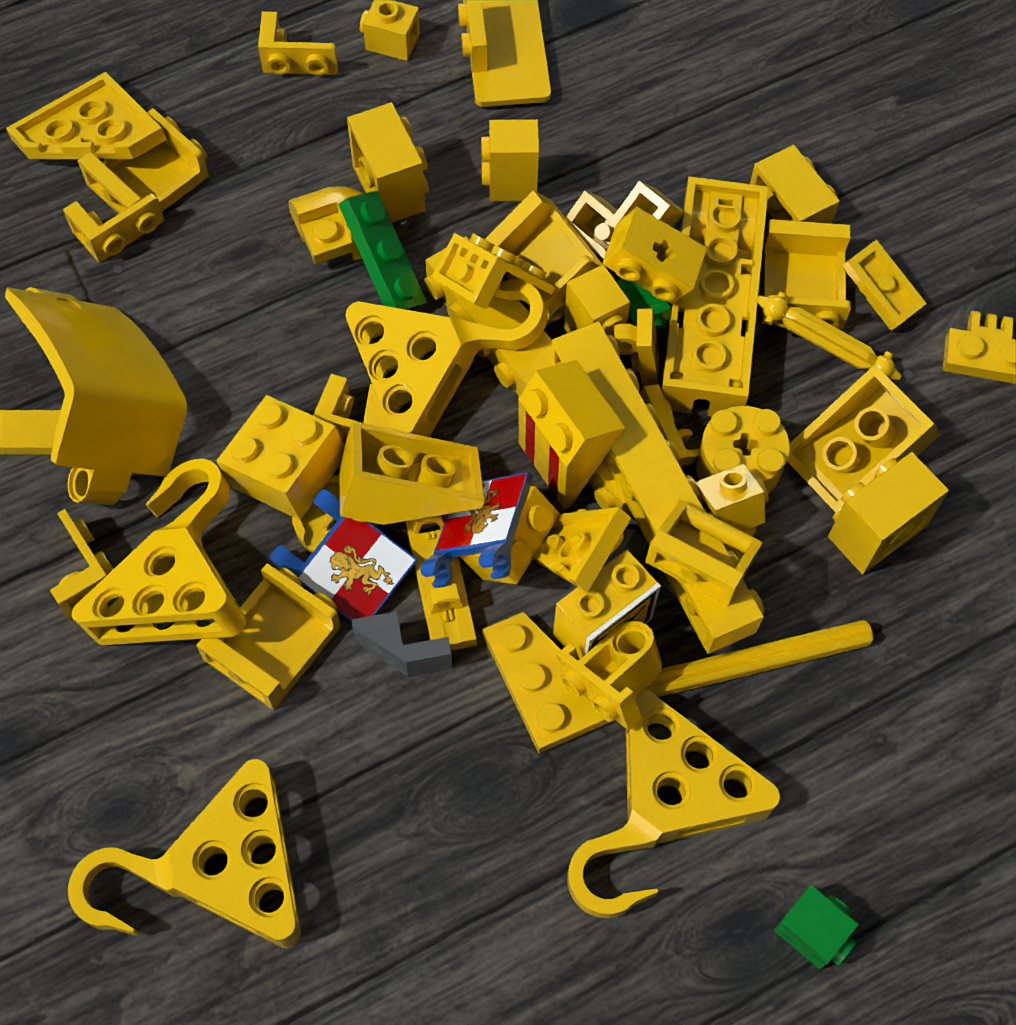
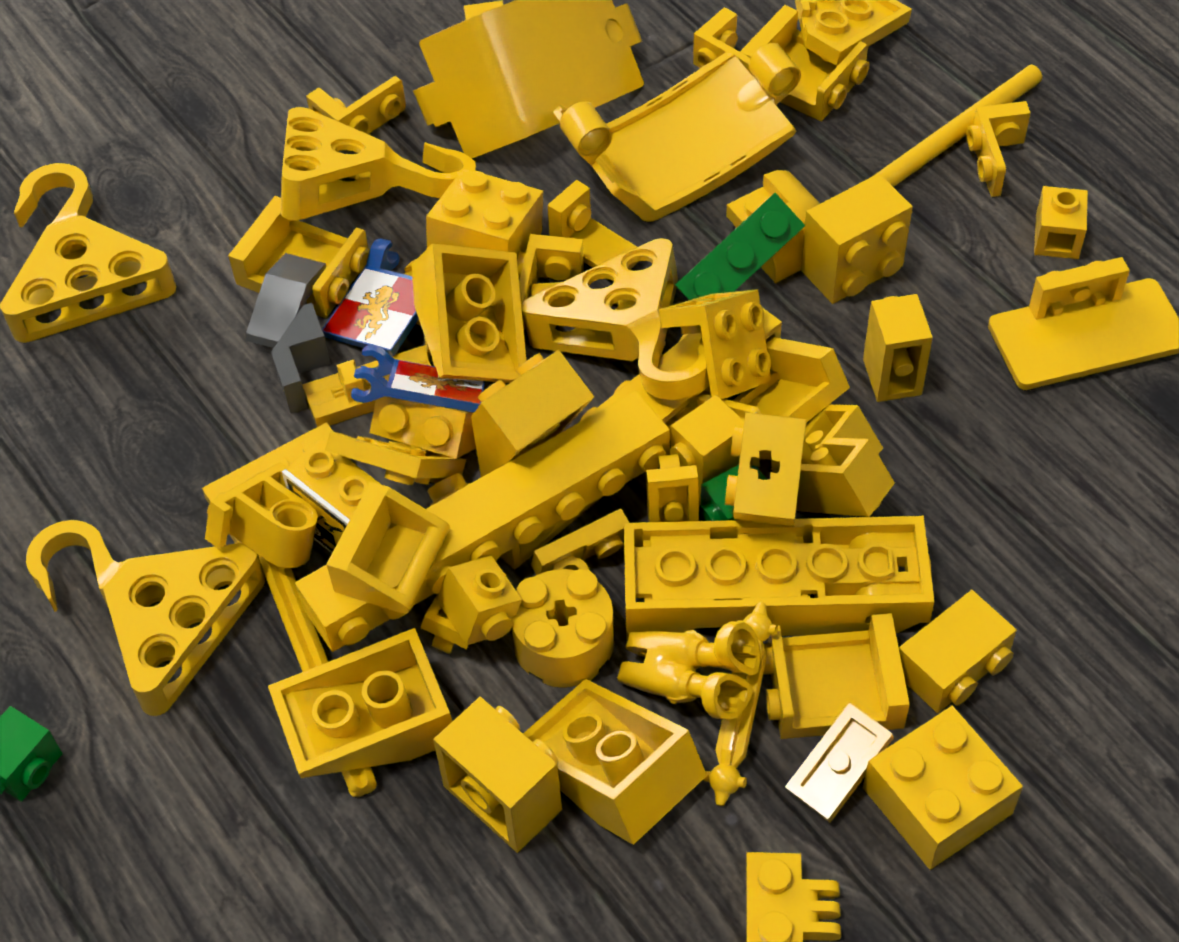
camera: 85 degrees right, 10 degrees down
none -> slope [246,253,326,348]
none -> yellow slope [268,628,453,778]
none -> yellow bracket [547,180,639,270]
none -> yellow panel [553,43,801,222]
none -> yellow piece [617,621,760,720]
none -> yellow brick [863,705,1023,870]
none -> yellow piece [870,65,1043,187]

